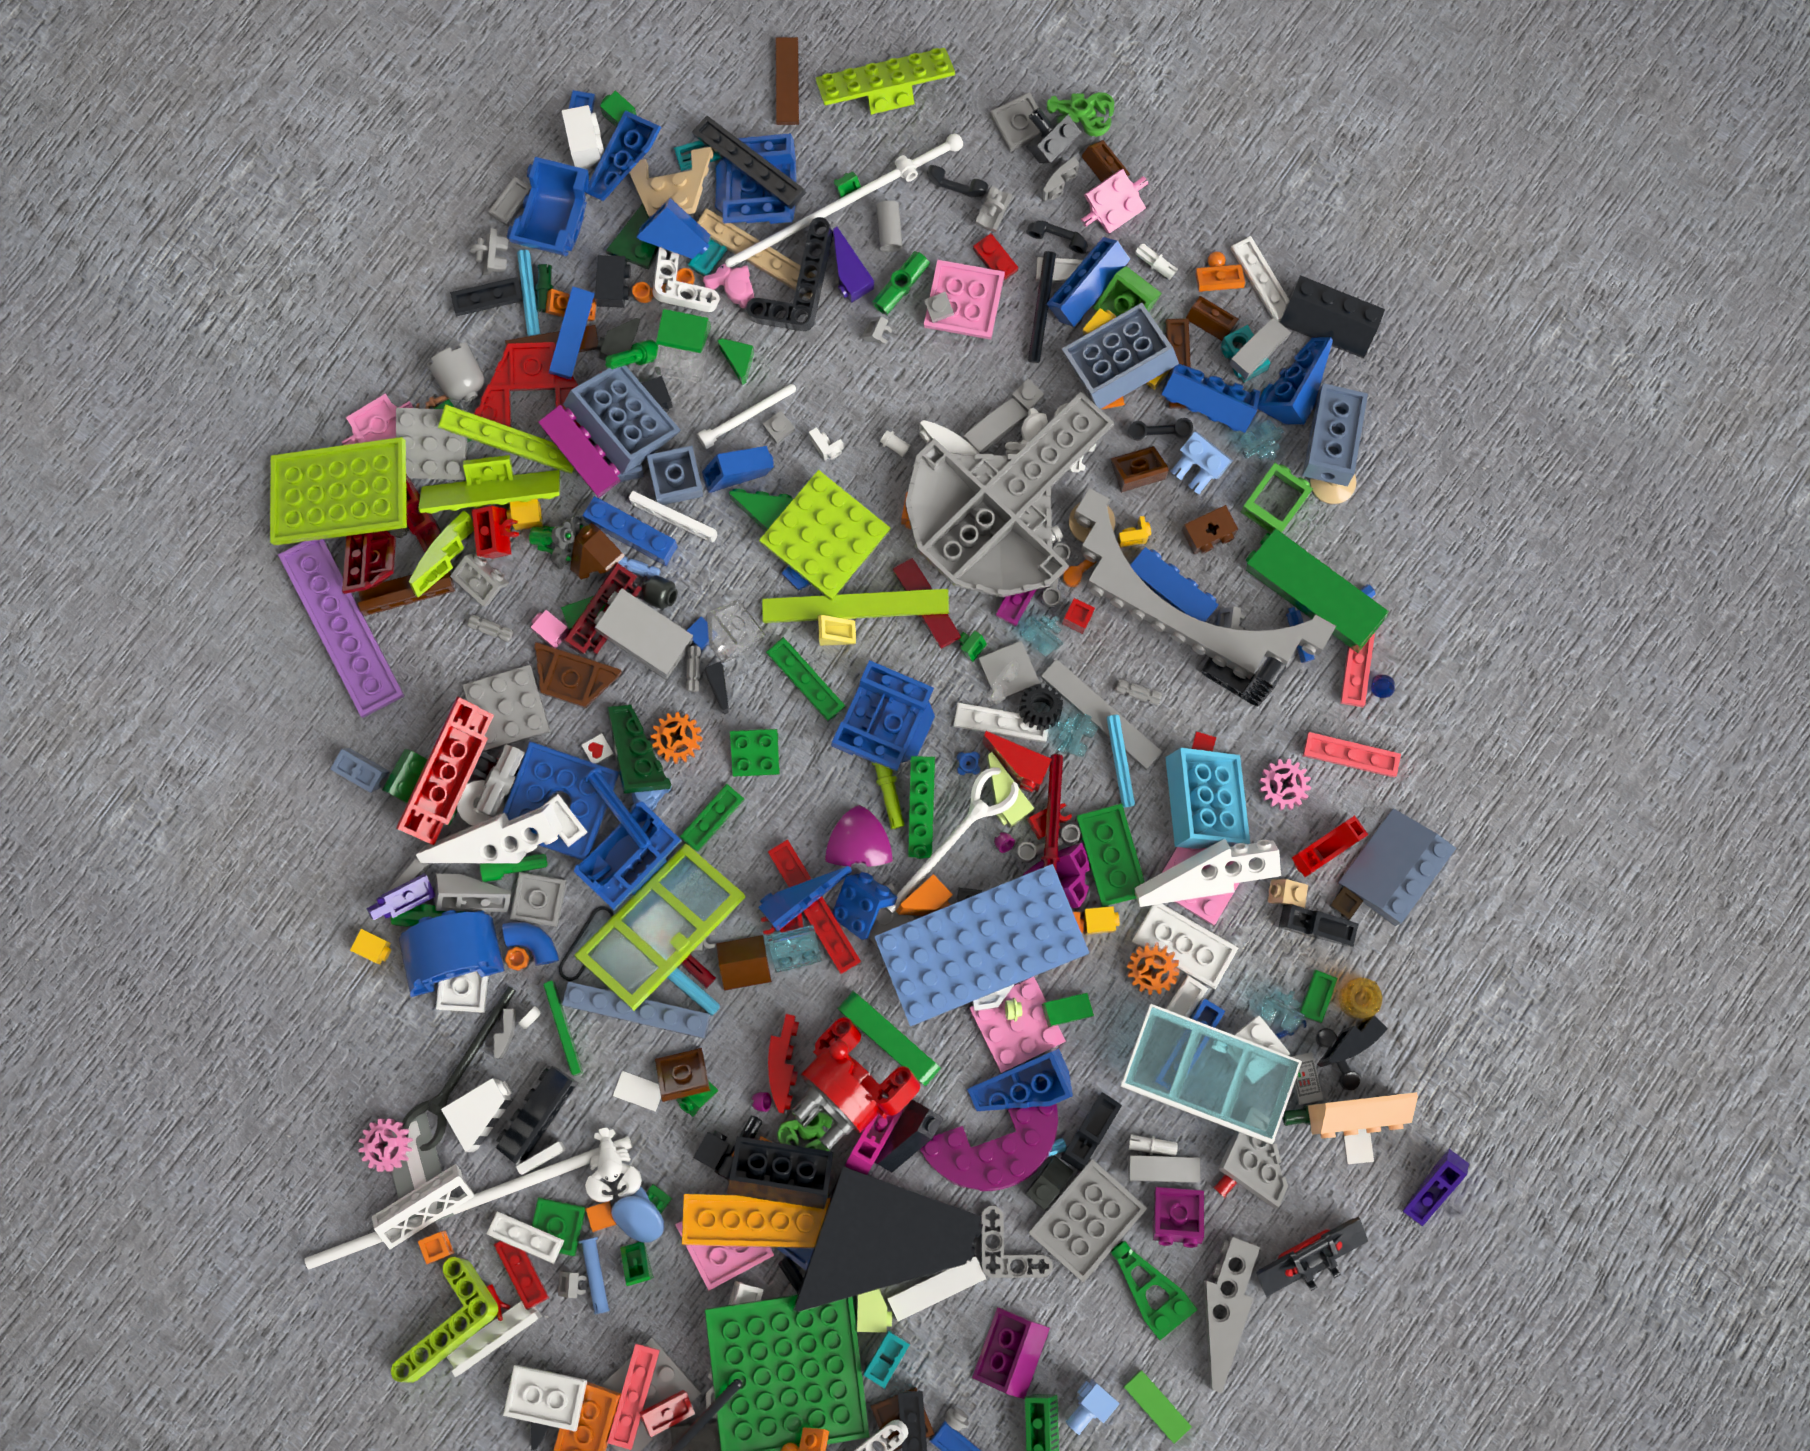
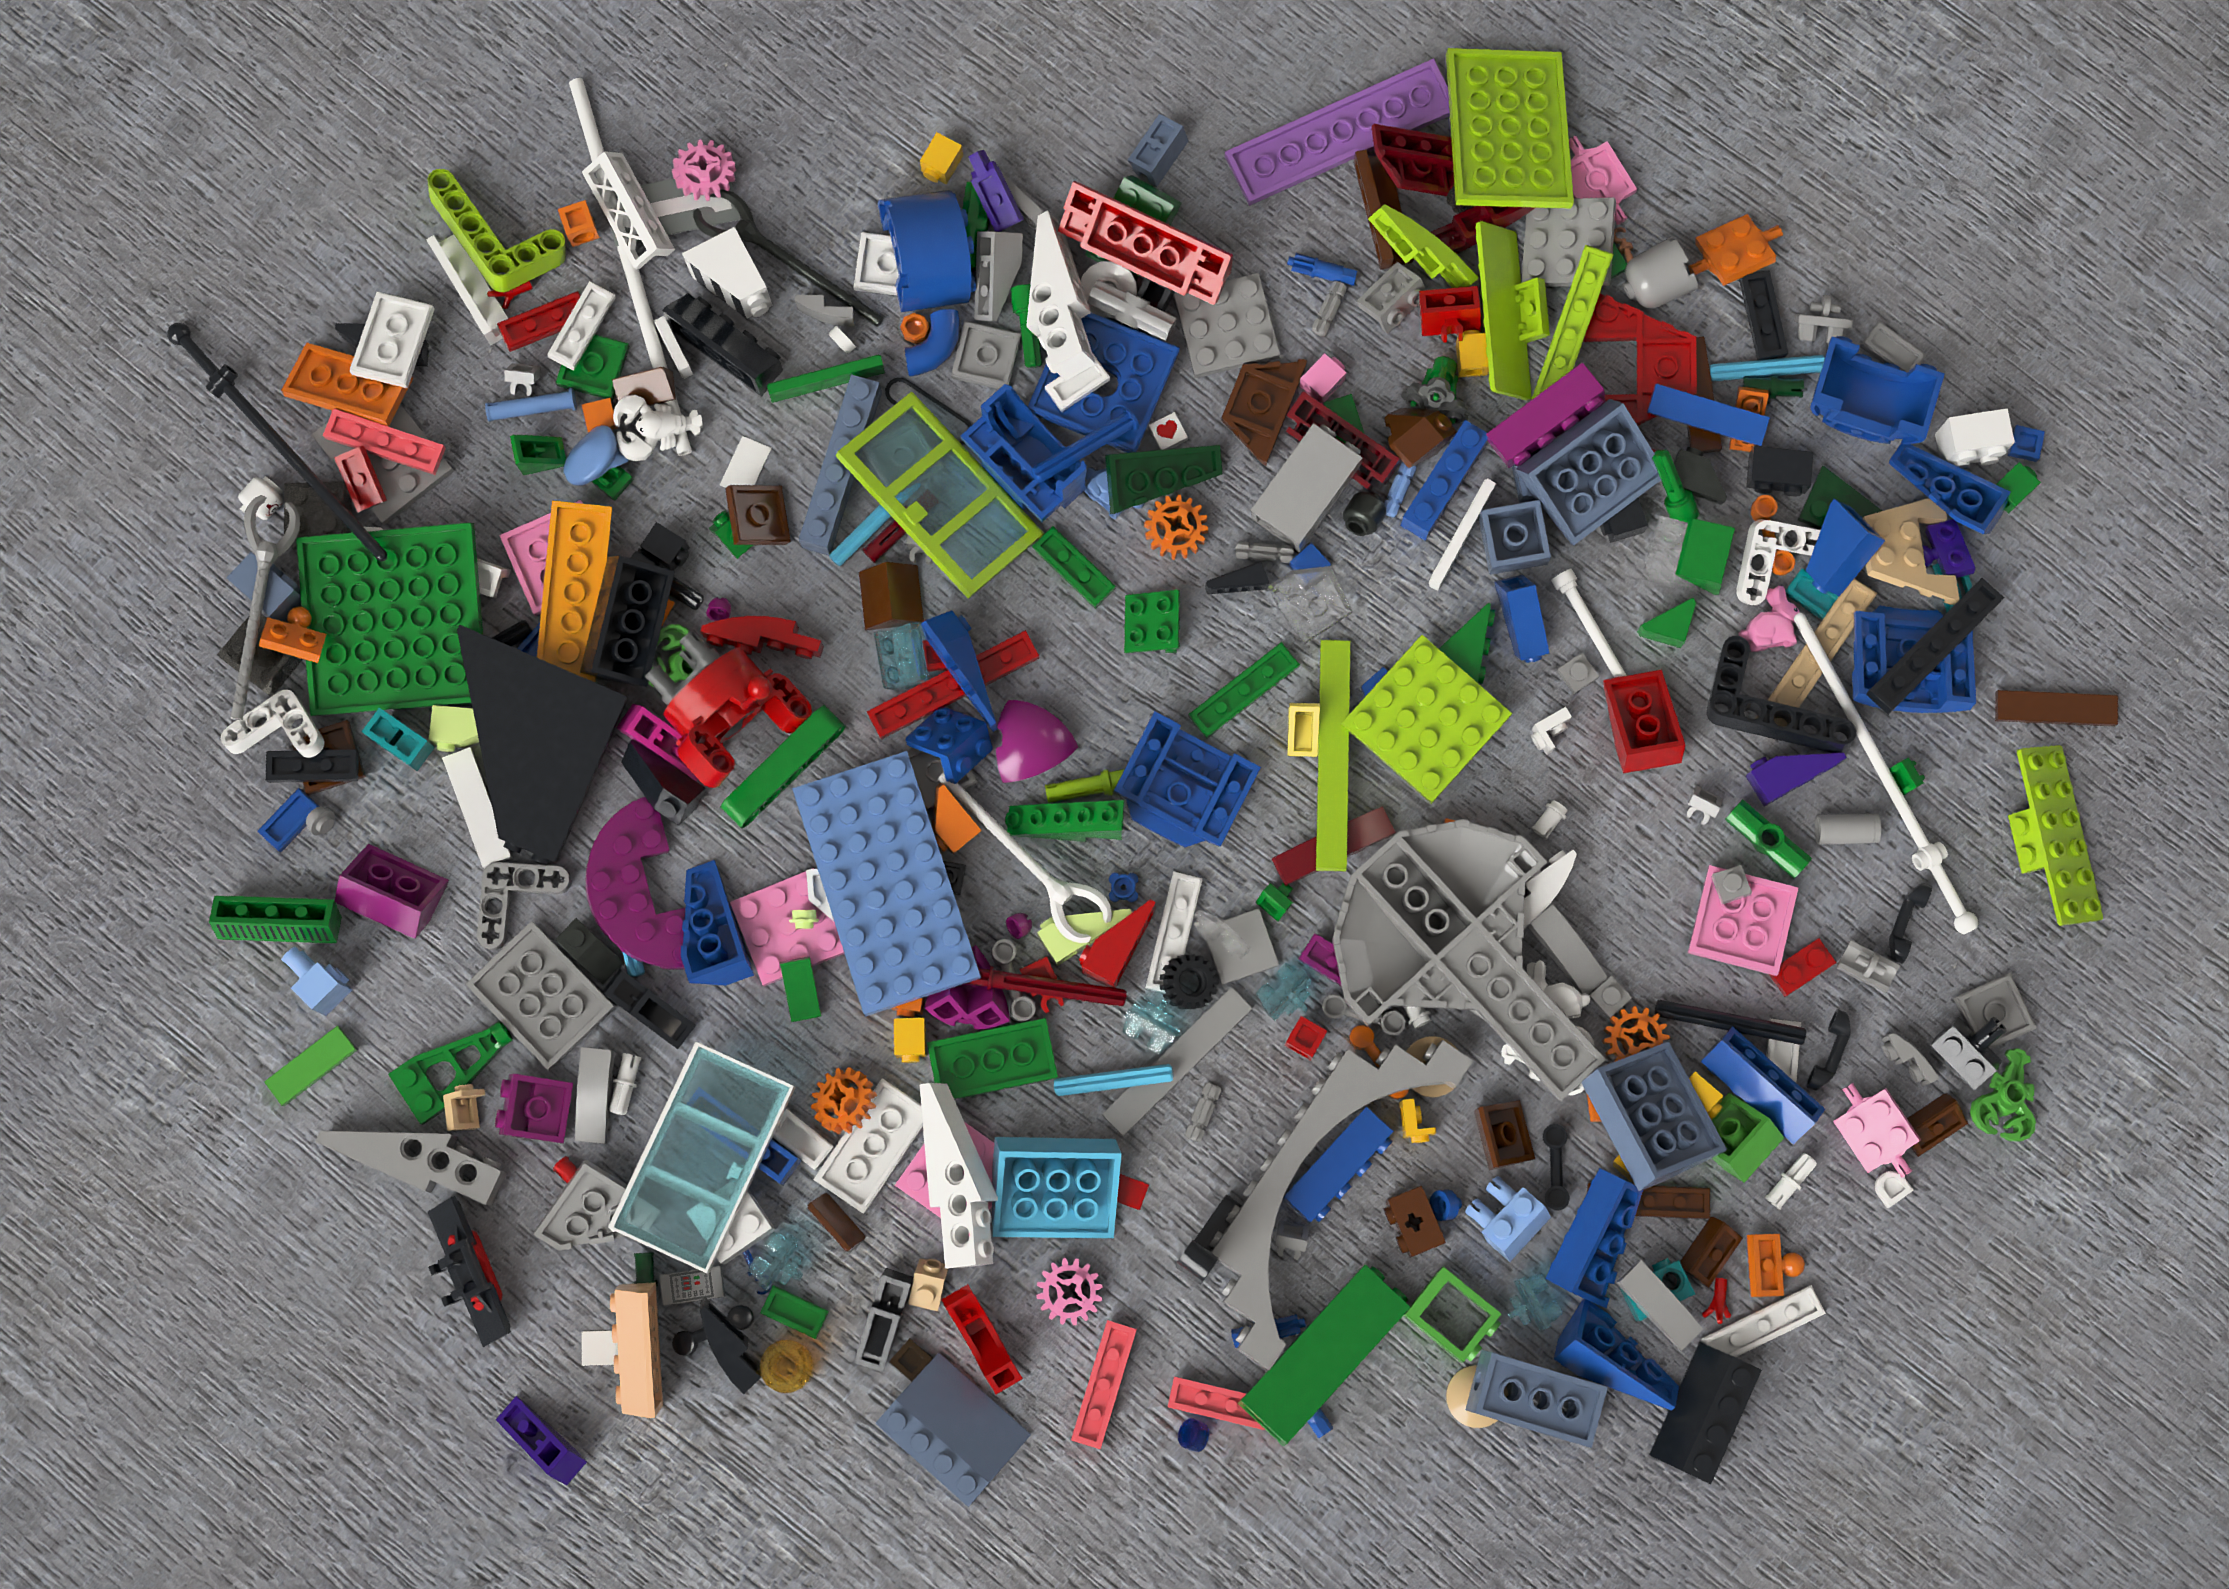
camera: 100 degrees right, 0 degrees up
none -> tan bracket [443,1084,485,1131]
none -> slope [612,367,676,406]
none -> reddish brown slope [807,1193,866,1252]
none -> blue piece [1287,253,1358,286]
none -> blue tile [1430,1189,1462,1221]
none -> orange gear [1602,1006,1670,1062]
none -> red slope [1603,669,1686,774]
none -> orange plate [1688,214,1783,286]
none -> red bar [1702,1278,1731,1324]
none -> white tile [1875,1171,1914,1208]
none -> dark purple plate [1922,519,1976,578]

